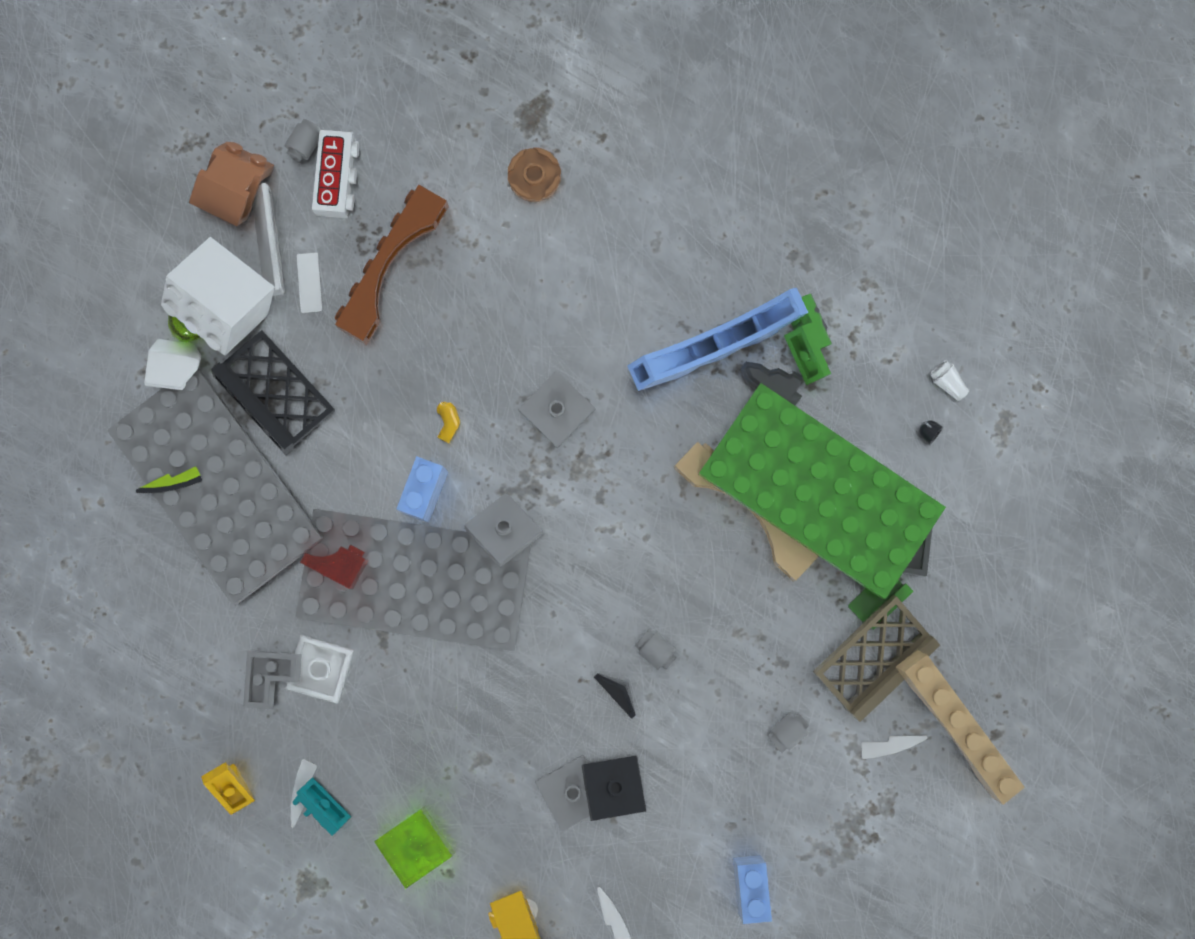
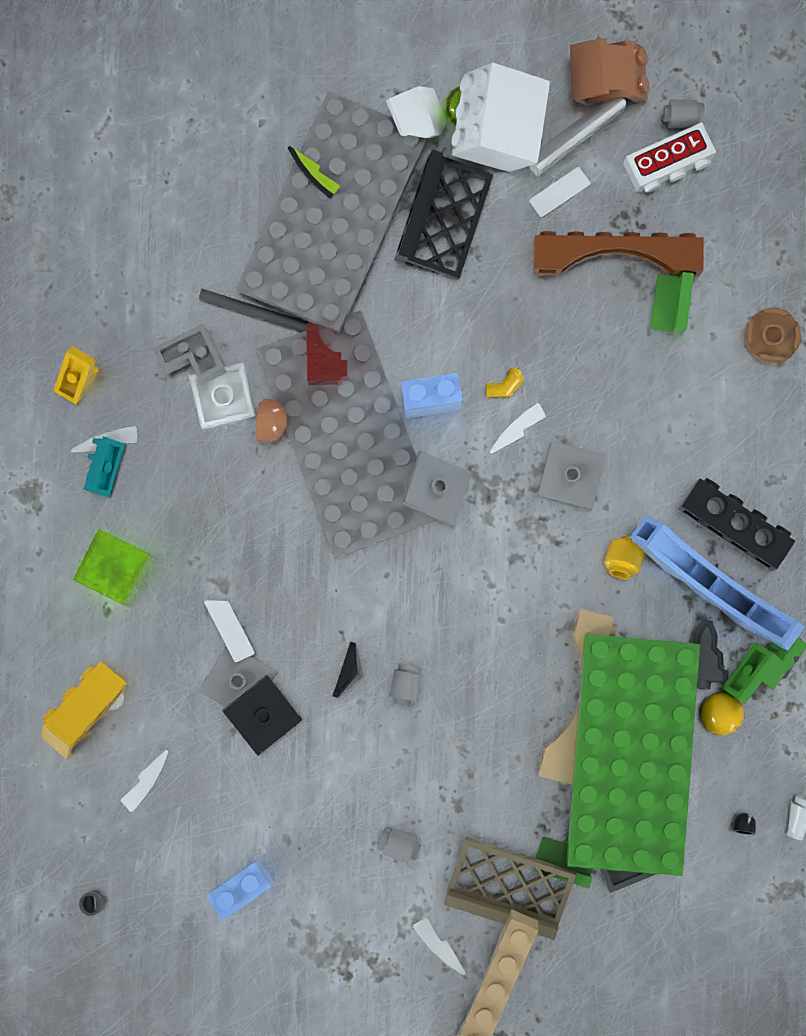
camera: 60 degrees right, 0 degrees up
none -> dark grey bar [199,288,309,332]
none -> white sticker [204,600,255,662]
none -> nougat hair [256,399,287,441]
none -> white sticker [490,403,546,454]
none -> yellow head [605,535,645,580]
none -> bright green panel [650,272,694,334]
none -> black brick [678,478,795,571]
none -> yellow hair [700,692,744,736]

